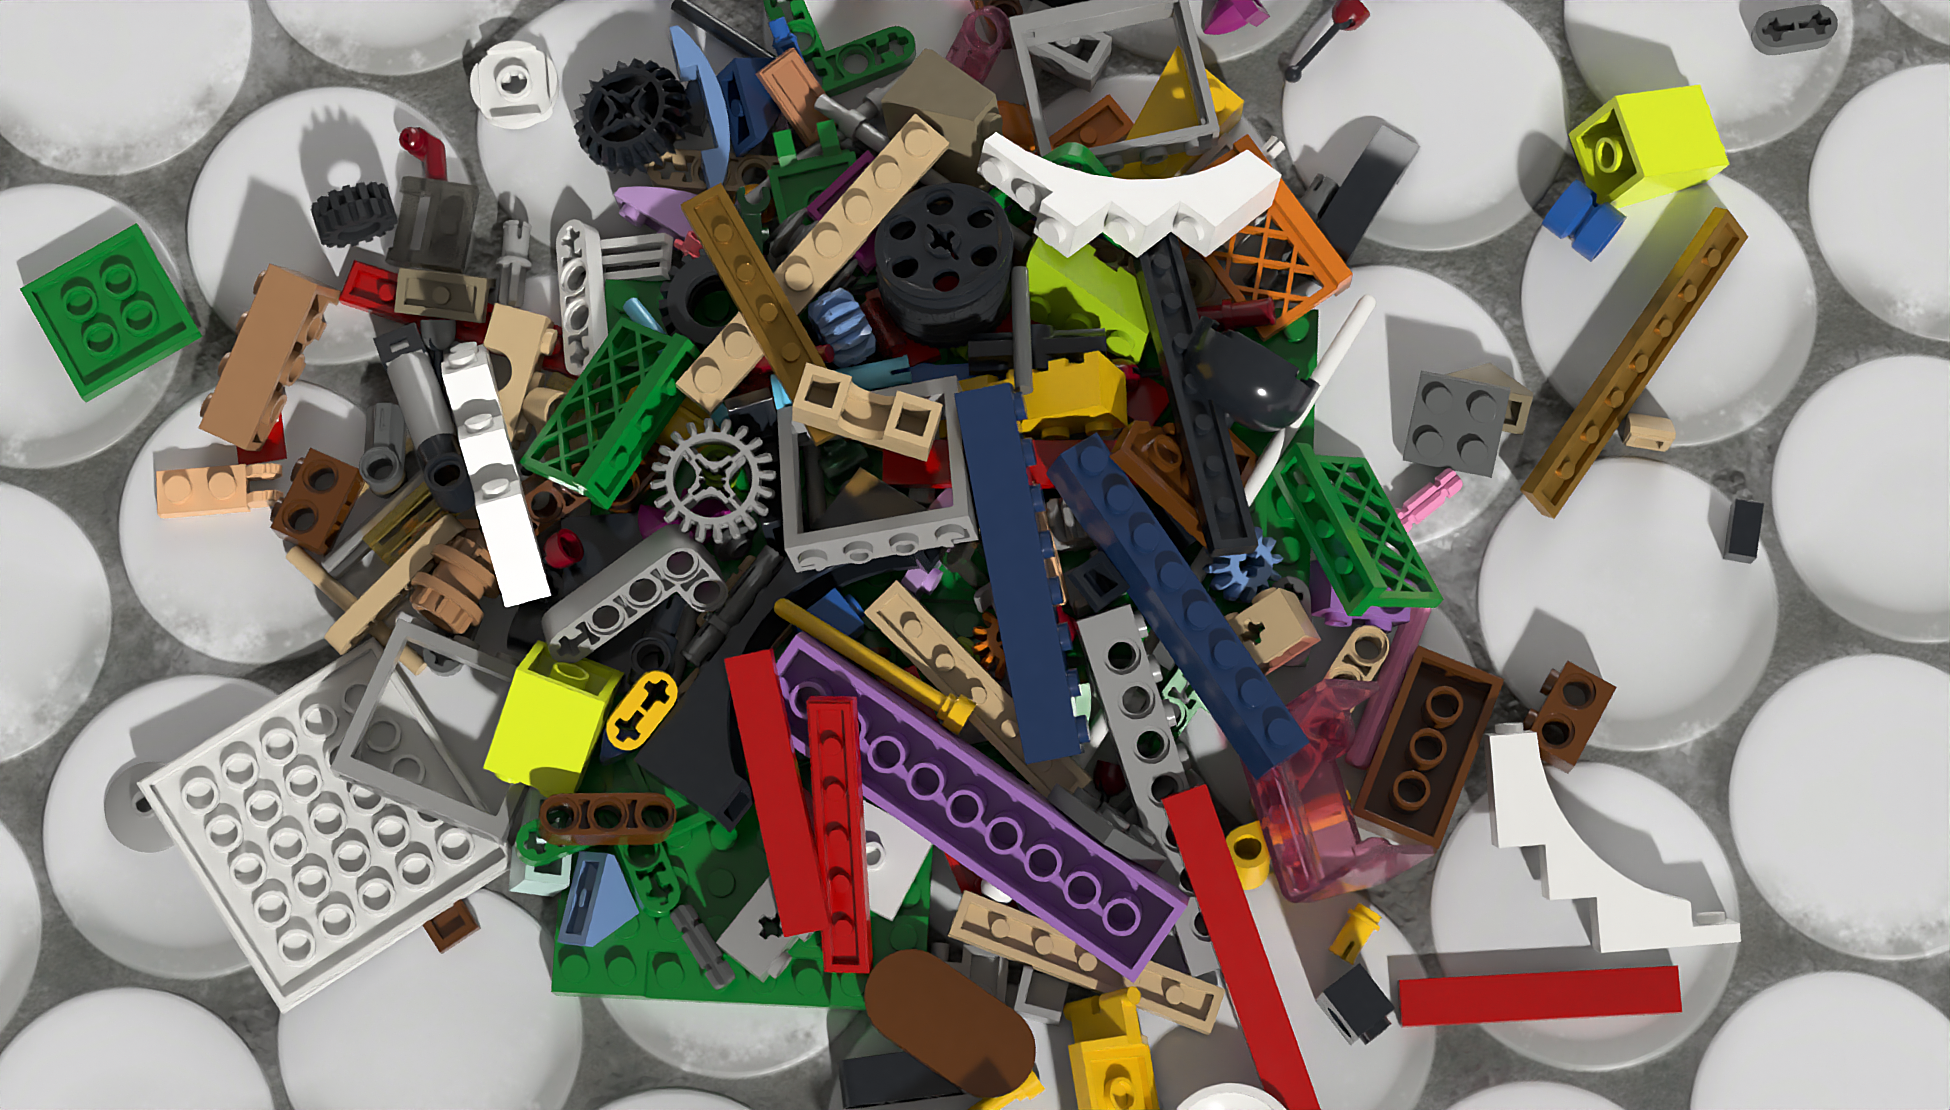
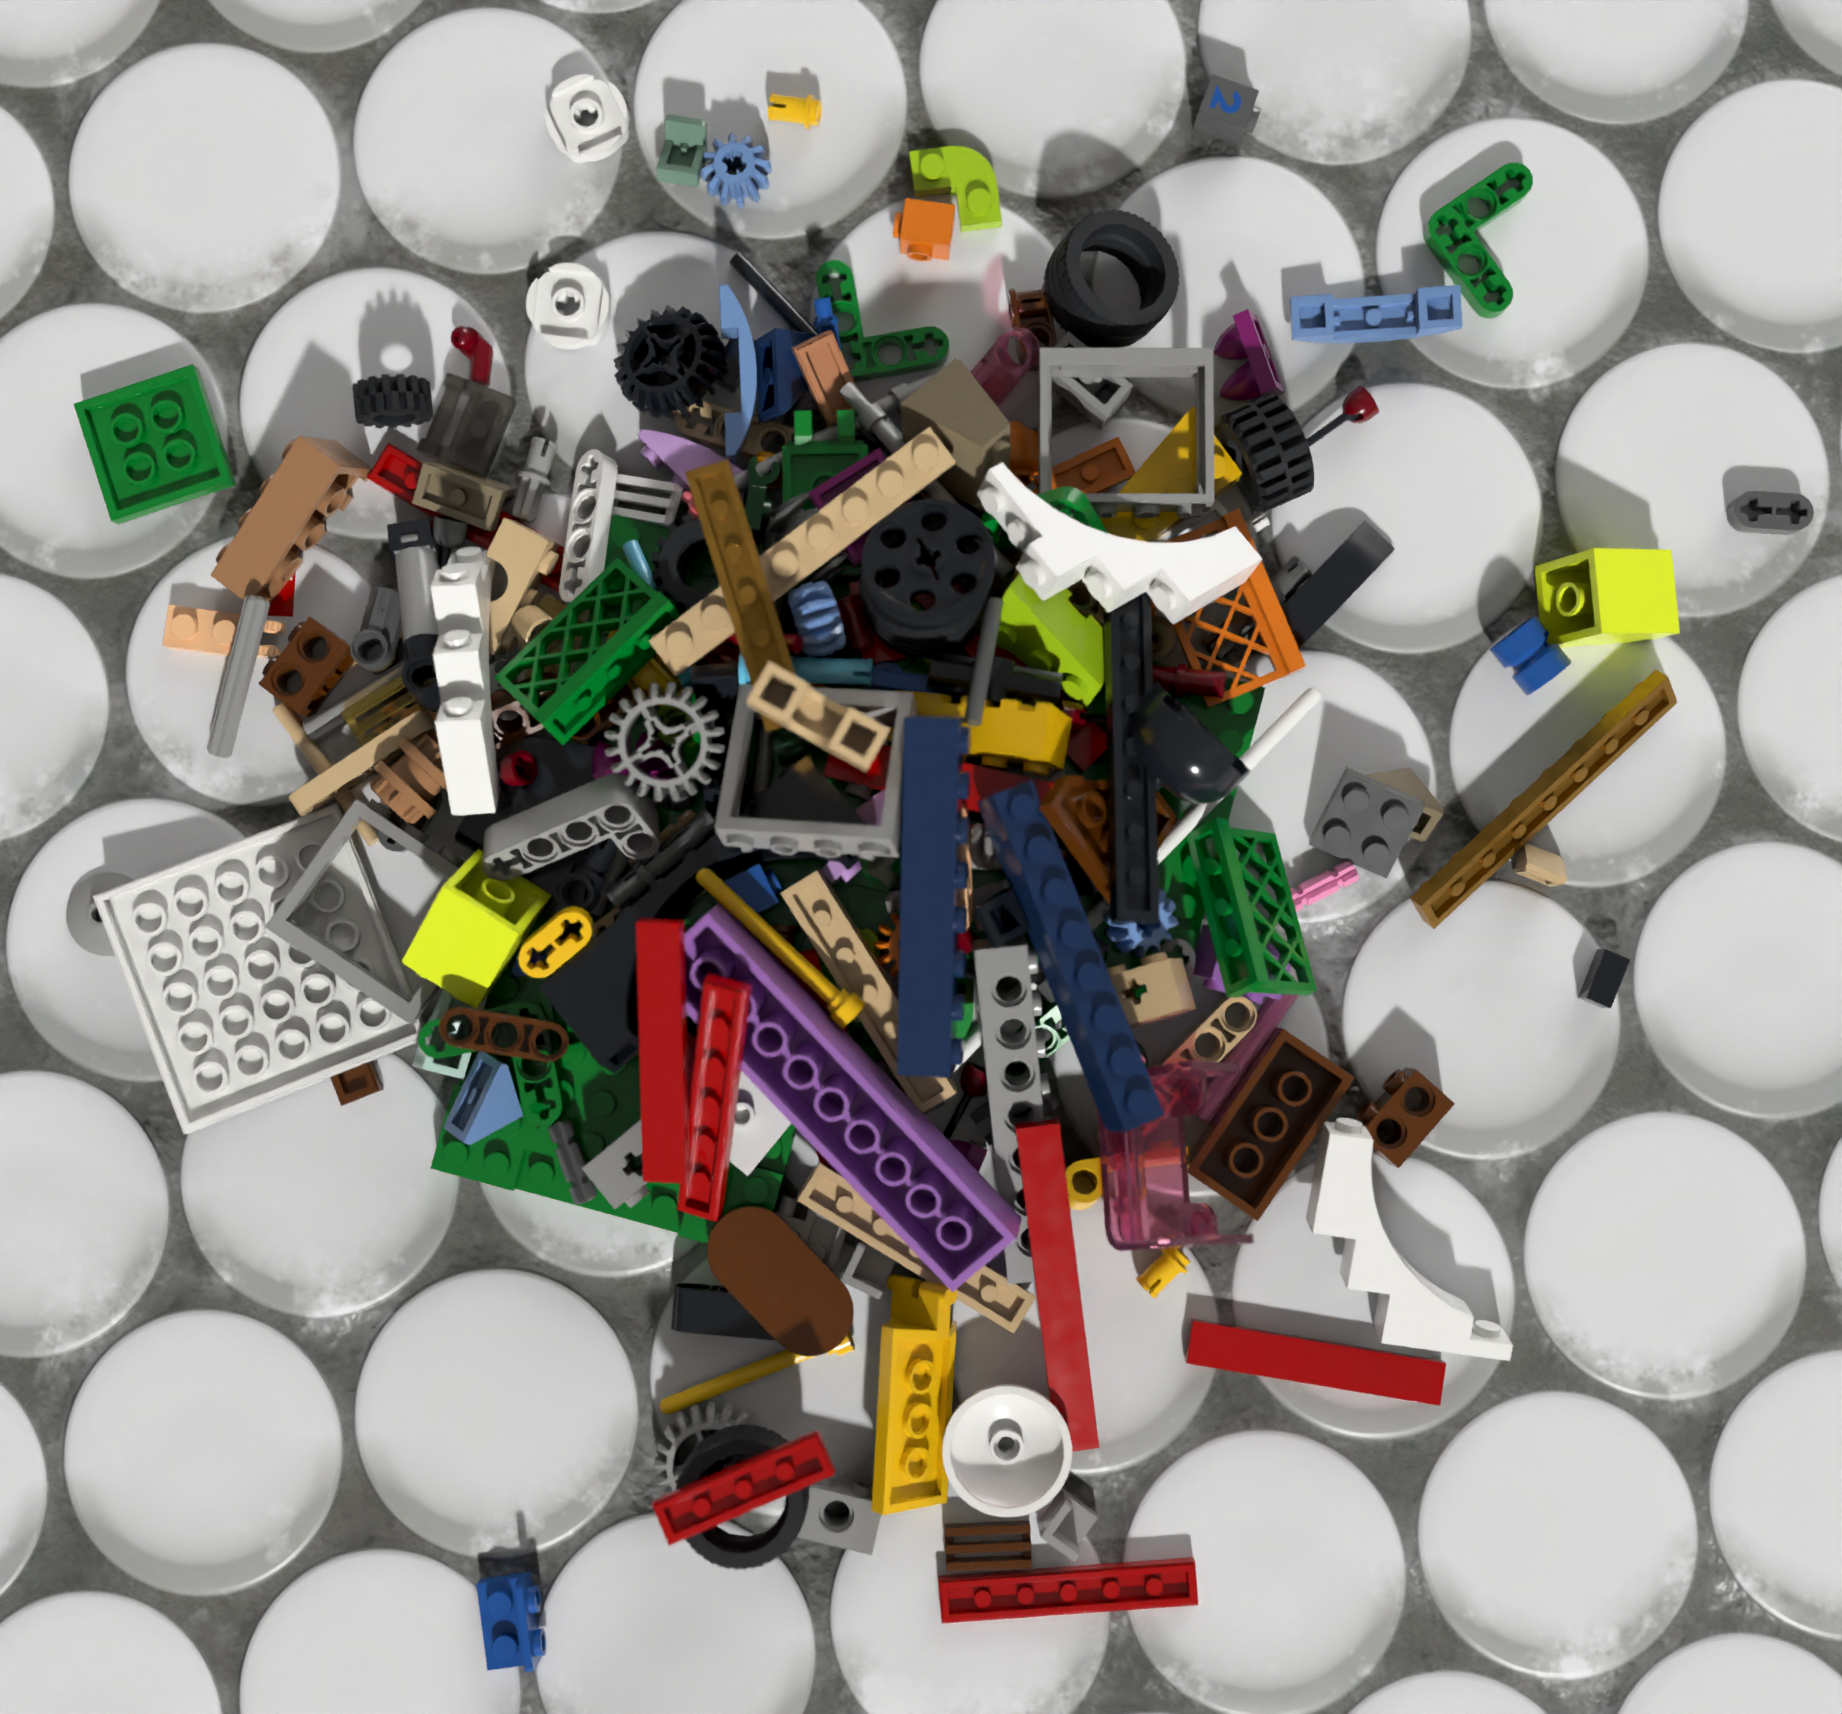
camera: 10 degrees right, 10 degrees up
dark grey plate [1046,783,1167,873] -> none
black brick [1316,963,1395,1045] -> none
none -> light grey axle [207,595,270,758]
none -> black tyre [1220,393,1314,513]

